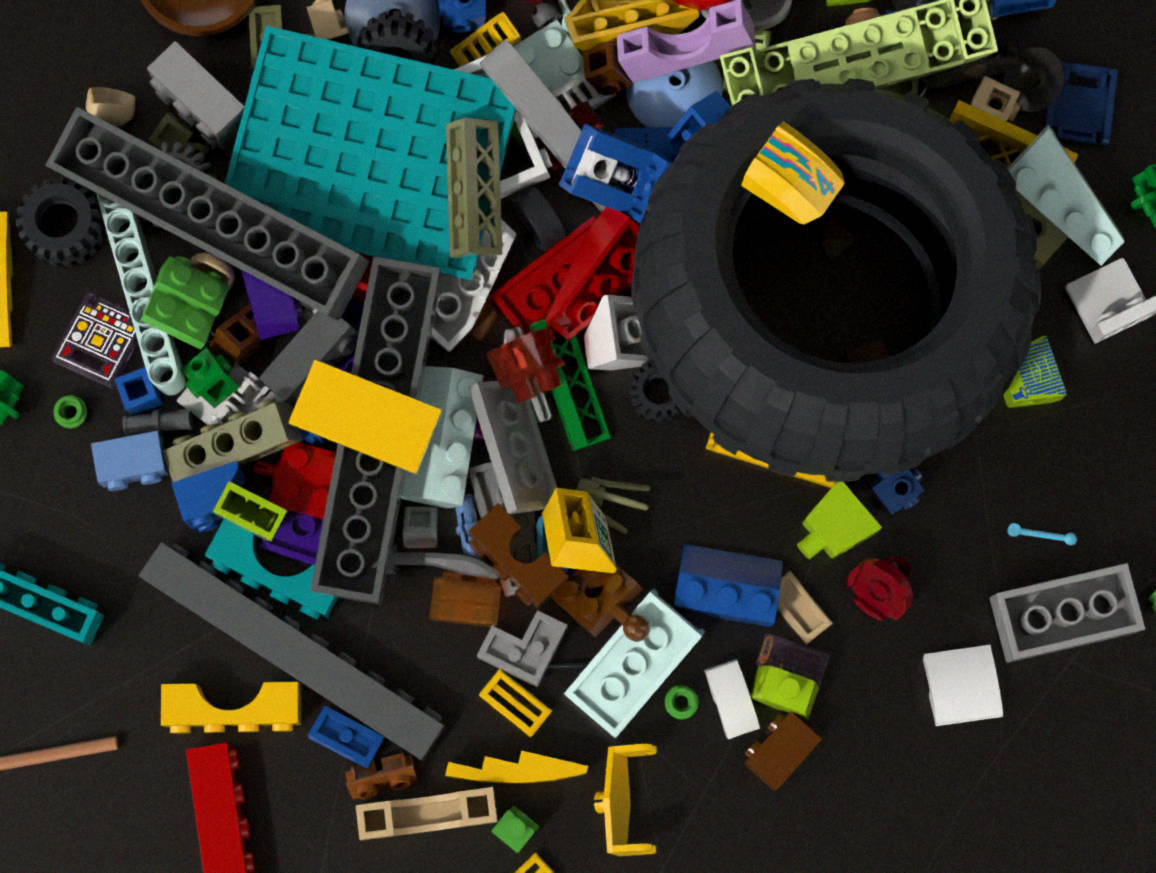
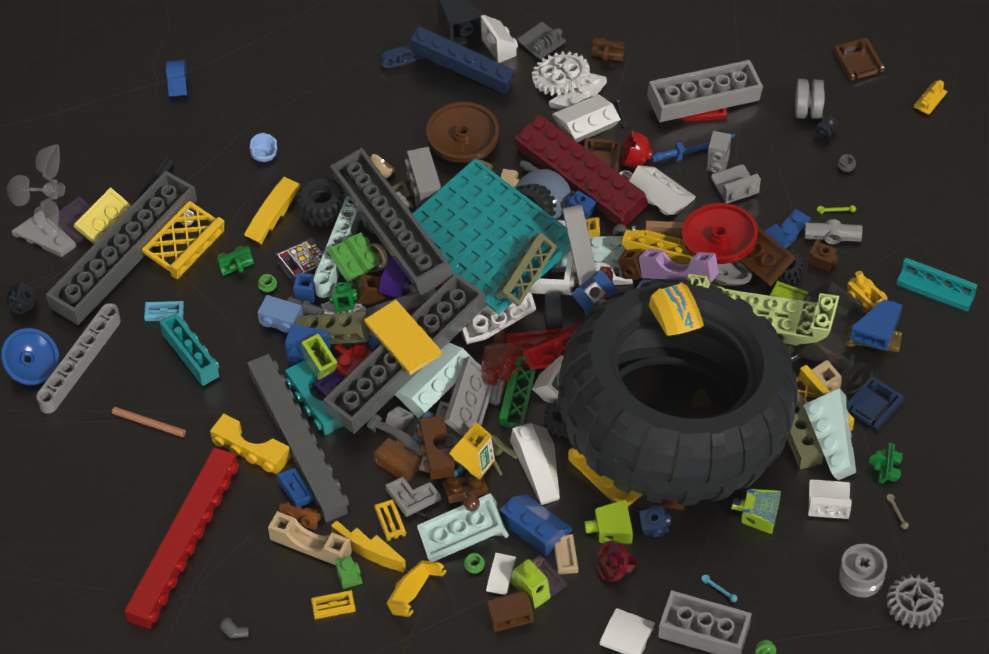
camera: 35 degrees right, 25 degrees down
none -> white wedge [510,423,560,505]

